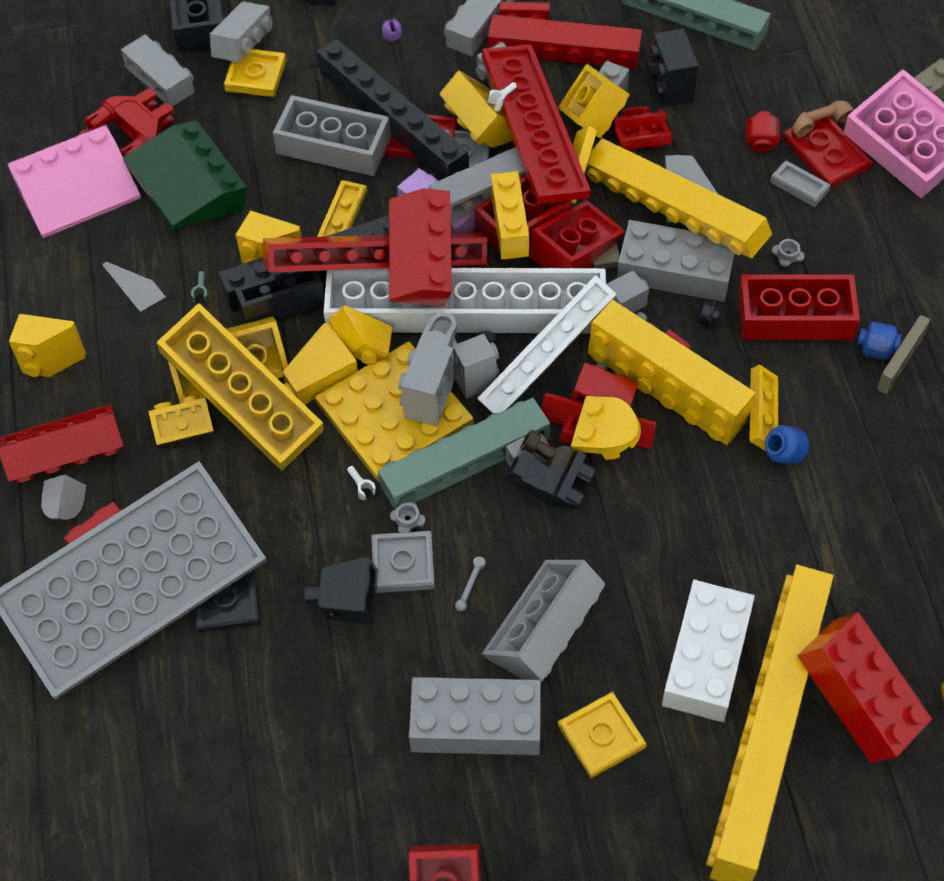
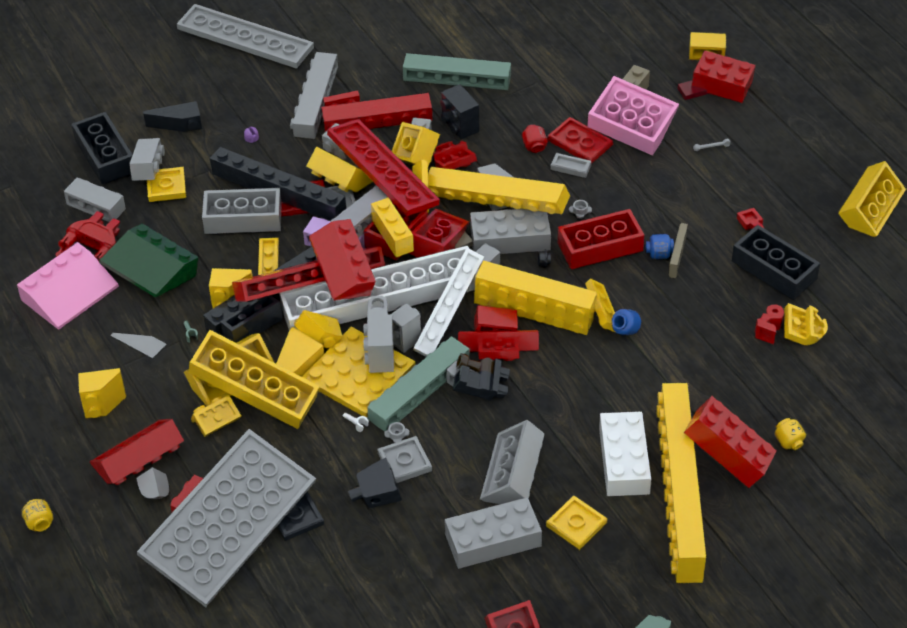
camera: 20 degrees left, 10 degrees down
light grey hinge [455,557,485,612] -> none
white hand [486,82,517,111] -> none
yellow slope [571,396,641,460] -> none
medium nougat bar [792,101,854,138] -> none

